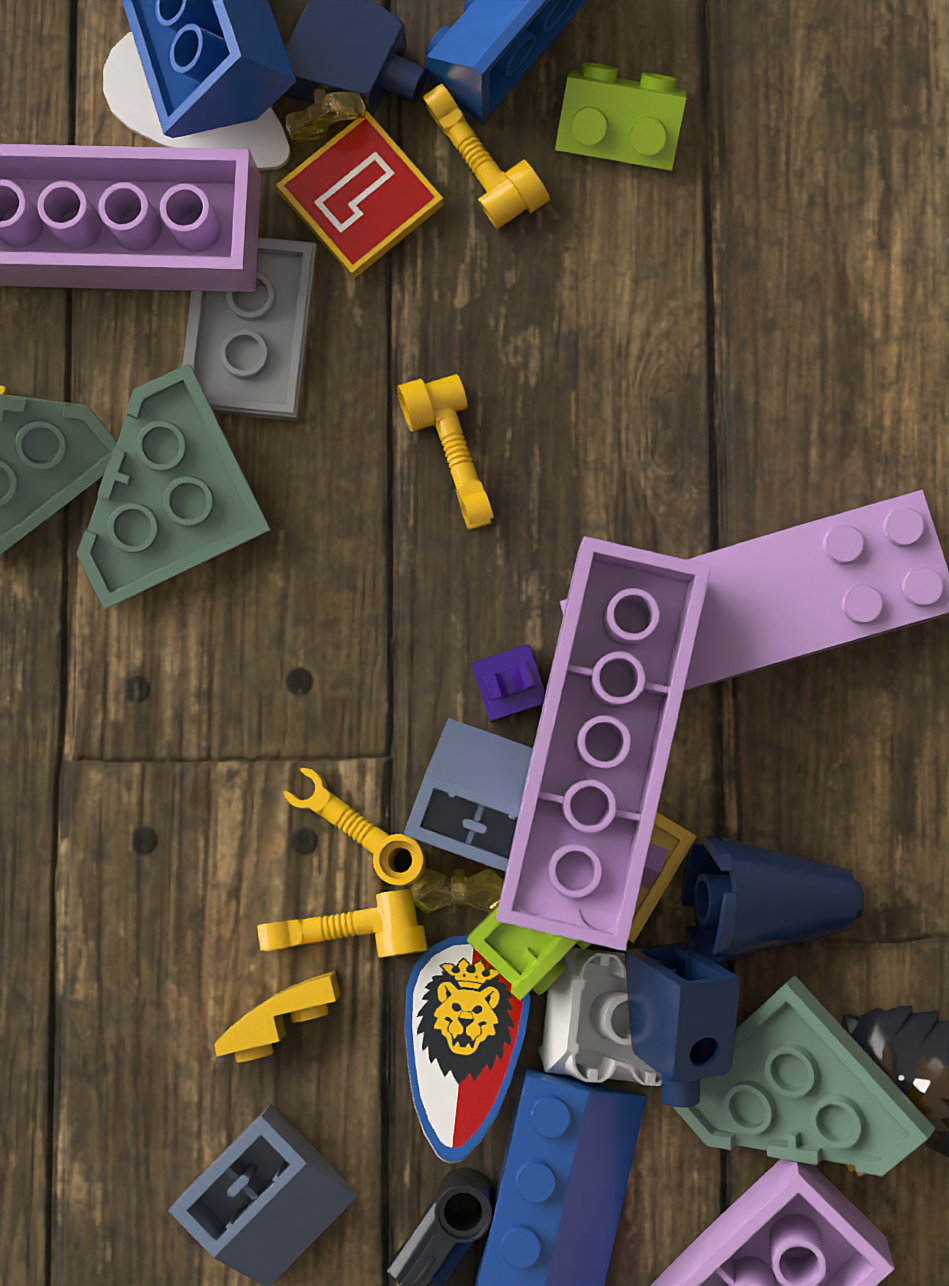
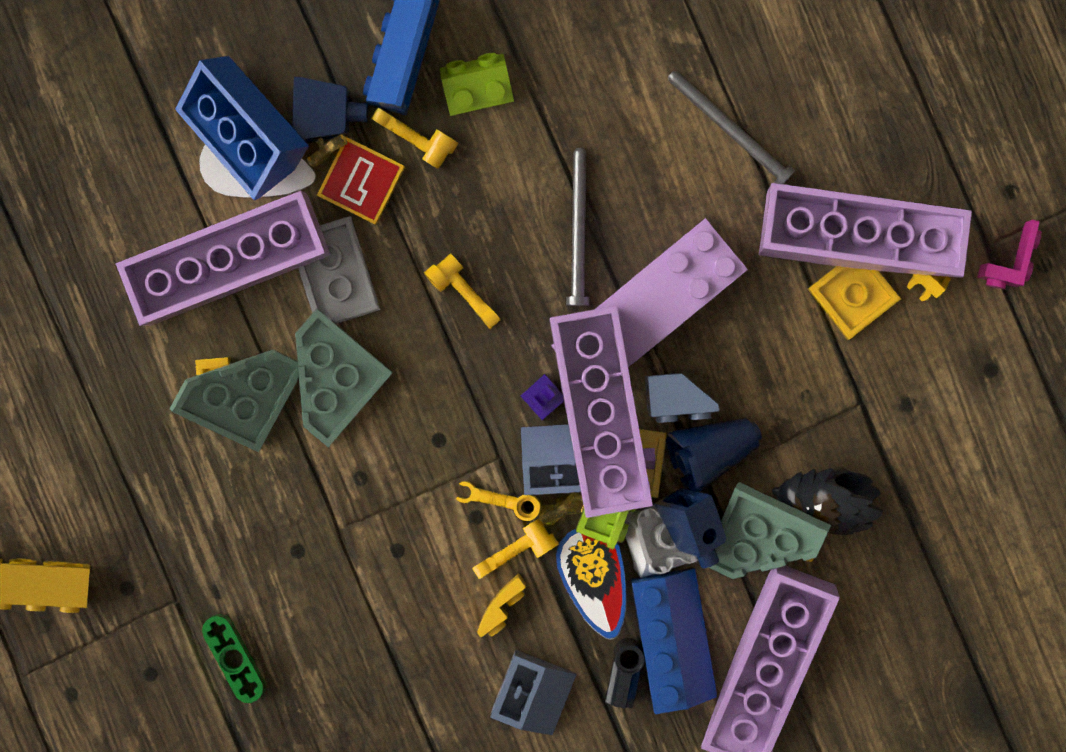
camera: 30 degrees left, 5 degrees up
none -> flat silver bar [566,148,589,306]
none -> sand blue slope [645,373,719,423]

